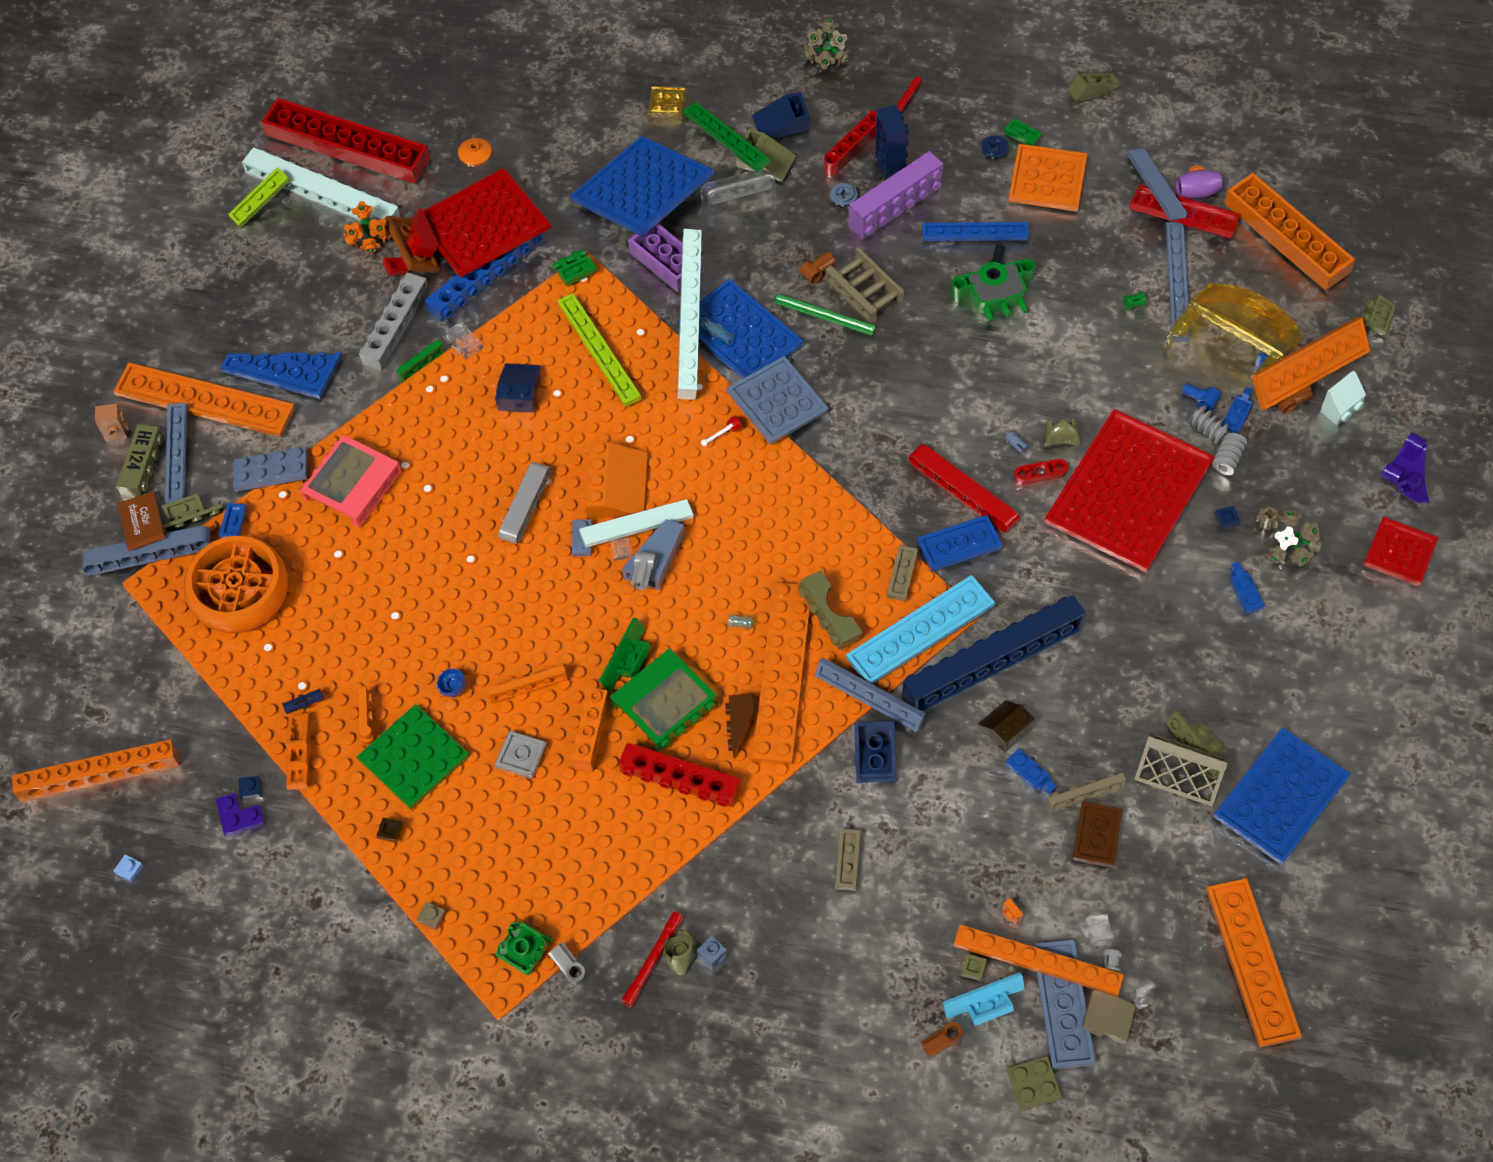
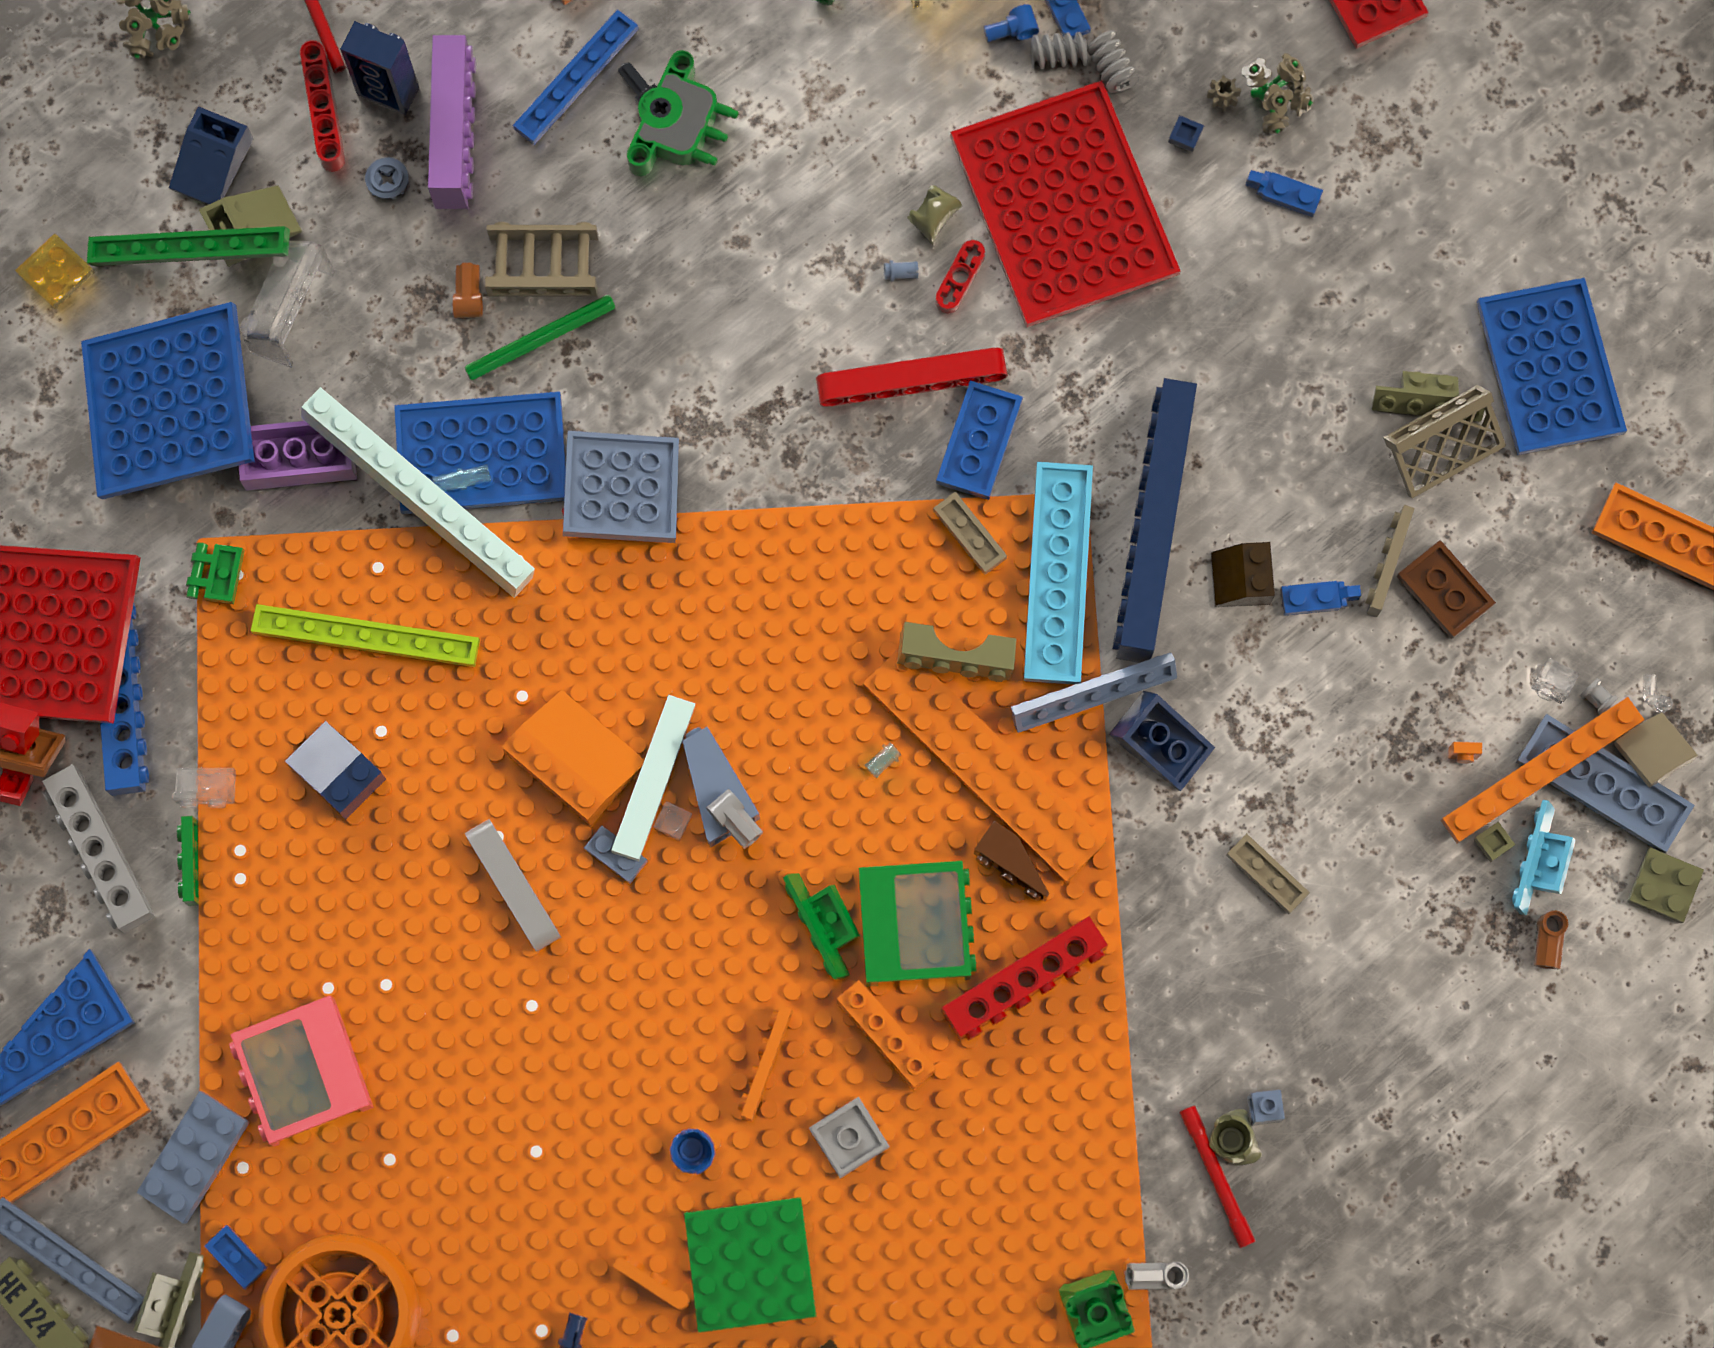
camera: 55 degrees left, 15 degrees up
hinge [701,415,742,446] -> none

